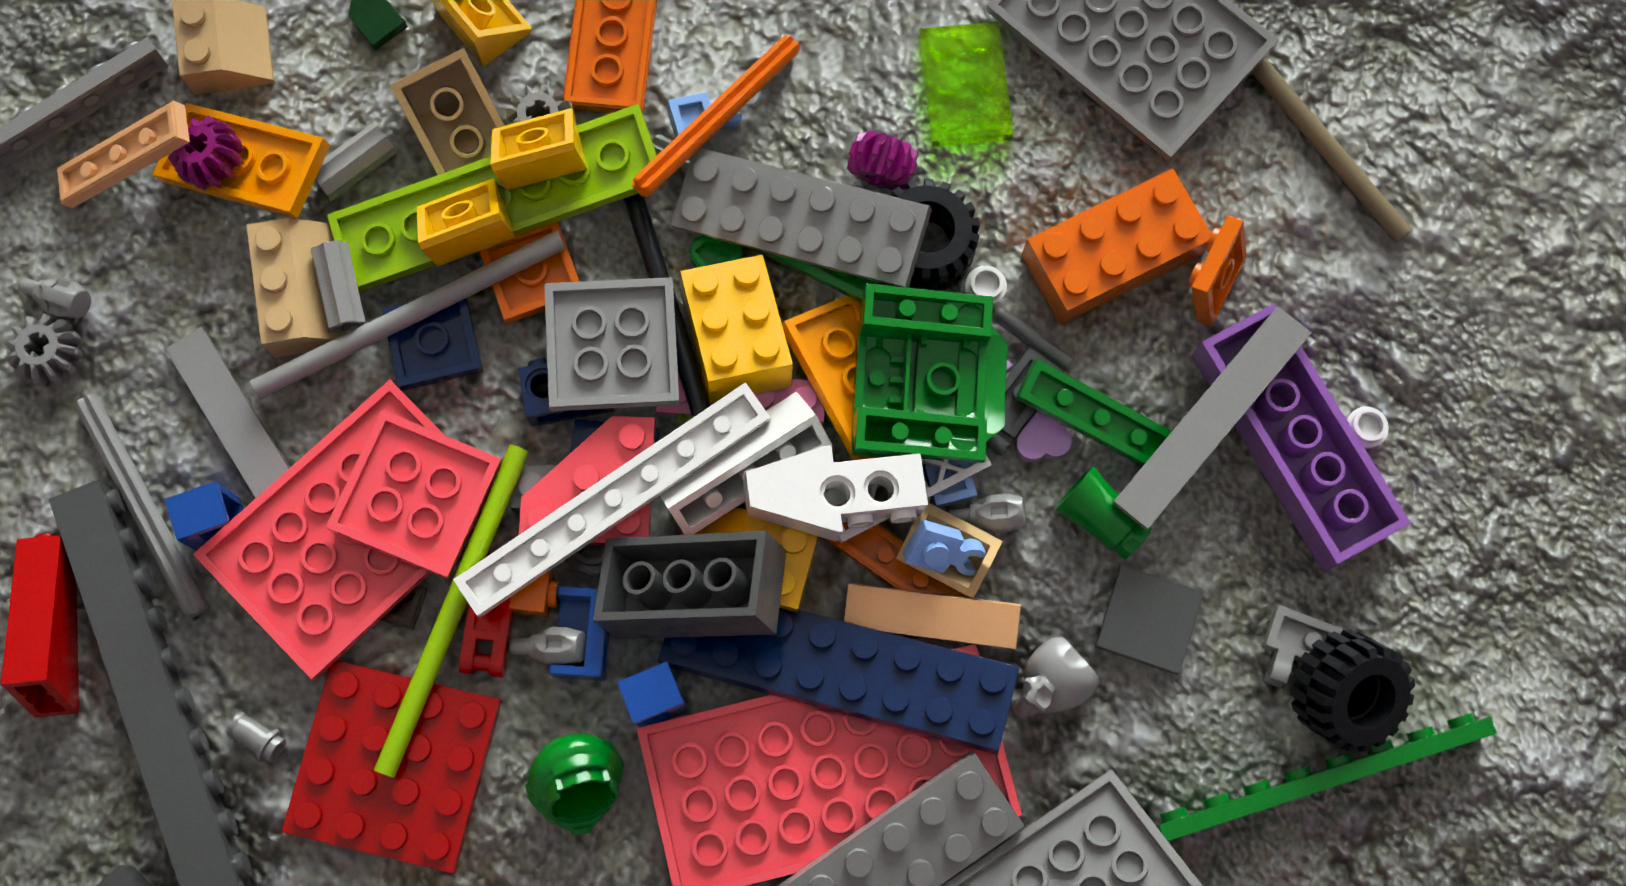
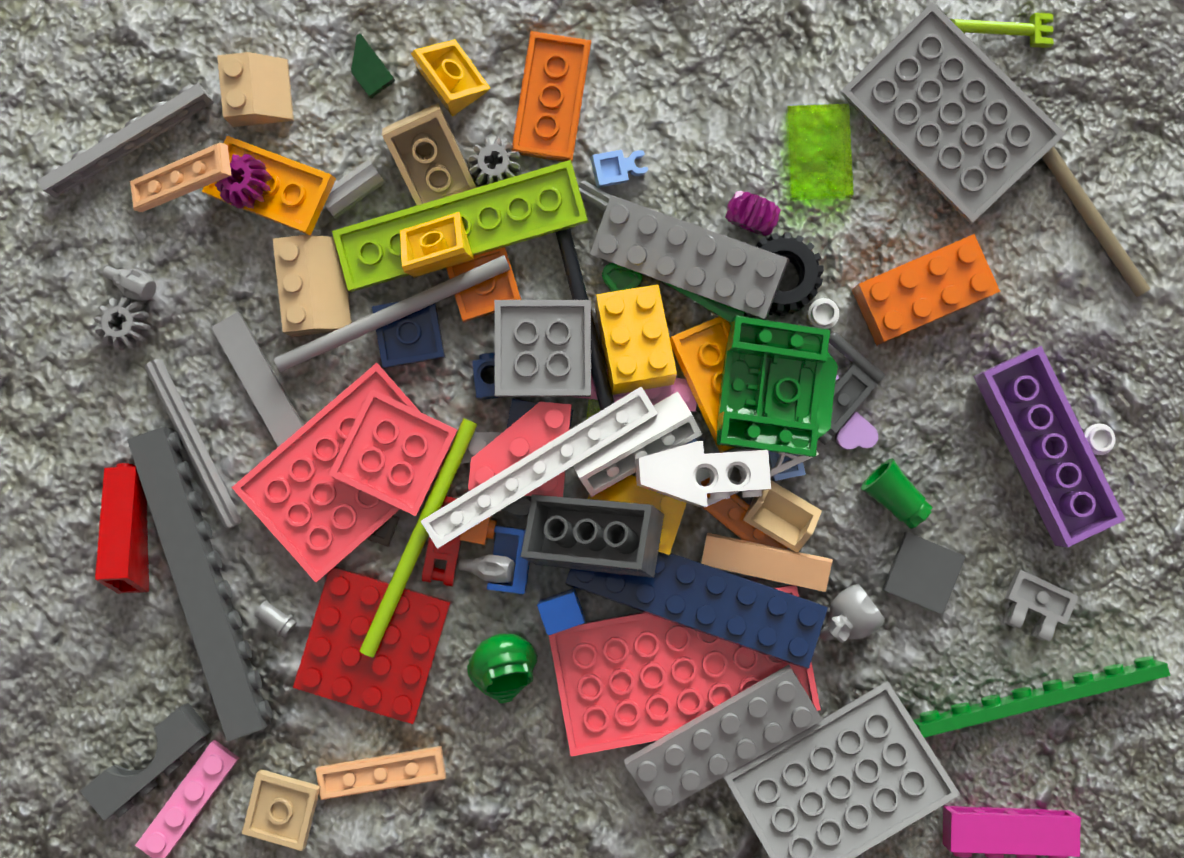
camera: 10 degrees right, 10 degrees up
blue panel [164,481,244,551] -> none
light grey axle [311,240,365,333] -> none
yellow slope [490,108,587,191] -> none
orange axle [632,35,800,197] -> none
light blue plate [902,519,986,575] -> none
light grey piece [949,493,1026,534] -> none
green plate [1015,359,1172,467] -> none
light grey tile [1113,306,1312,531] -> none
orange plate [1189,215,1247,327] -> none
black tyre [1290,630,1415,753] -> none

